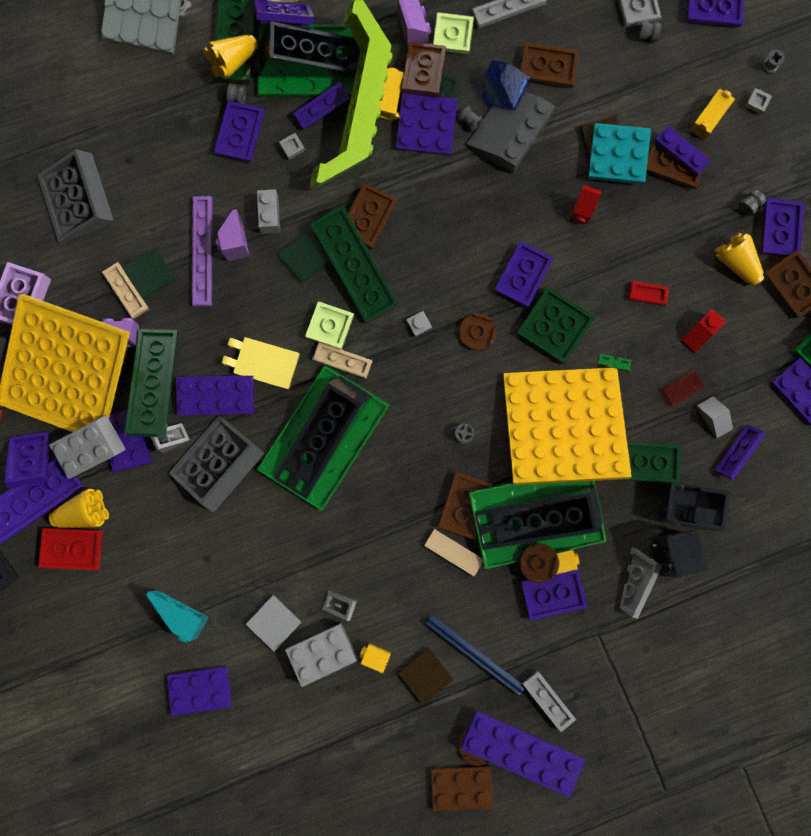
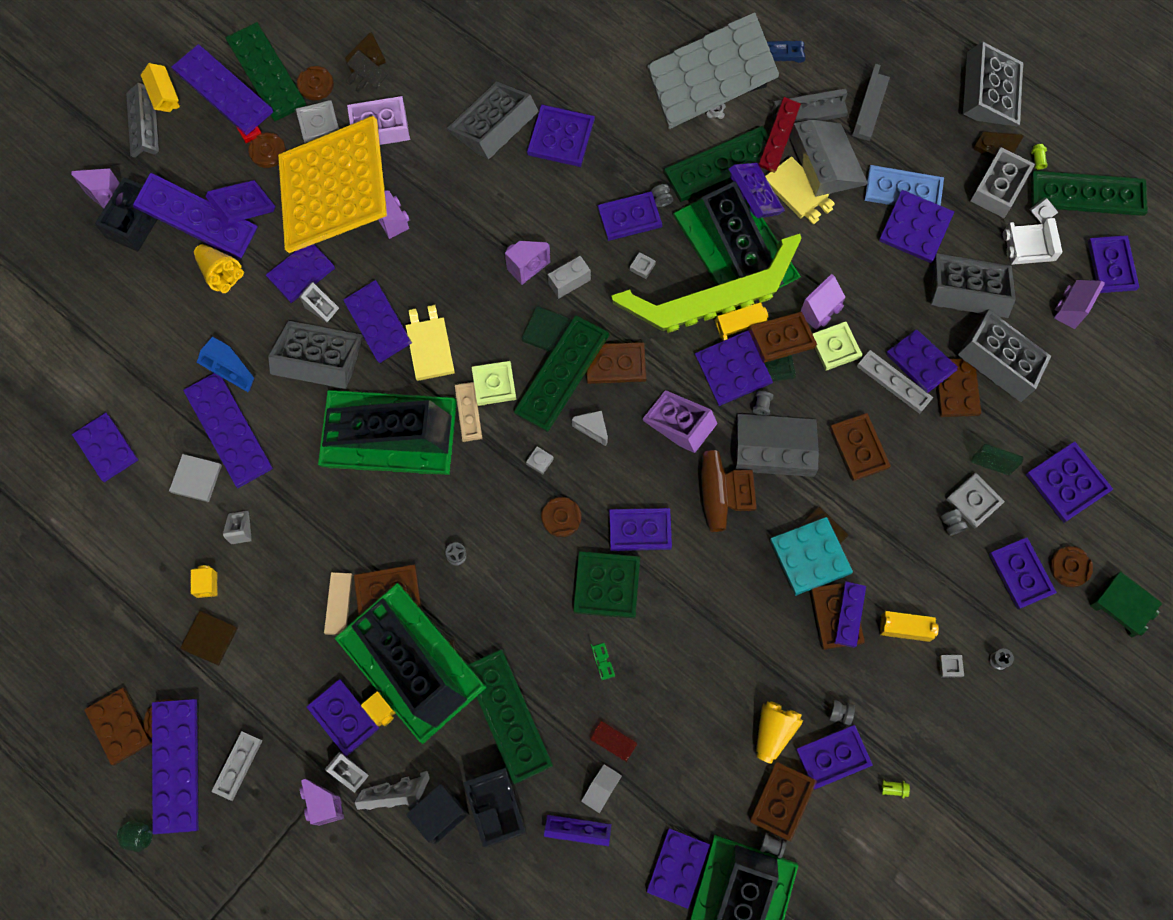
camera: 65 degrees right, 10 degrees down
red plate [39,528,103,570] -> none
light grey brick [49,415,126,479] -> none
tan tile [102,262,149,319] -> none
clear green tile [123,248,176,299] -> none
dark green plate [125,329,178,437] -> none
teal slope [147,590,209,643] -> none
medium lavender tile [192,196,213,307] -> none
yellow cone [203,35,258,79] -> none
light grey brick [286,623,357,687] -> none
dark purple plate [294,82,350,130] -> none
dark blue axle [426,616,525,696] -> none
clear blue slope [483,60,531,110] -> none
yellow plate [503,367,632,485] -> none
reddish brown tile [520,543,560,583] -> none
red slope [570,185,602,224] -> none
red tile [628,281,669,307] -> none
red slope [681,309,726,353] -> none
none -> clear green head [117,821,153,852]
none -> dark purple plate [183,373,273,488]
none -> blue slope [197,337,254,392]
none -> medium lavender slope [300,779,344,826]
none -> light grey slope [325,752,369,793]
none -> dark purple plate [527,105,595,167]
none -> light grey slope [572,411,608,446]
none -> medium lavender slope [643,390,717,453]
none -> reddish brown plate [701,450,757,532]

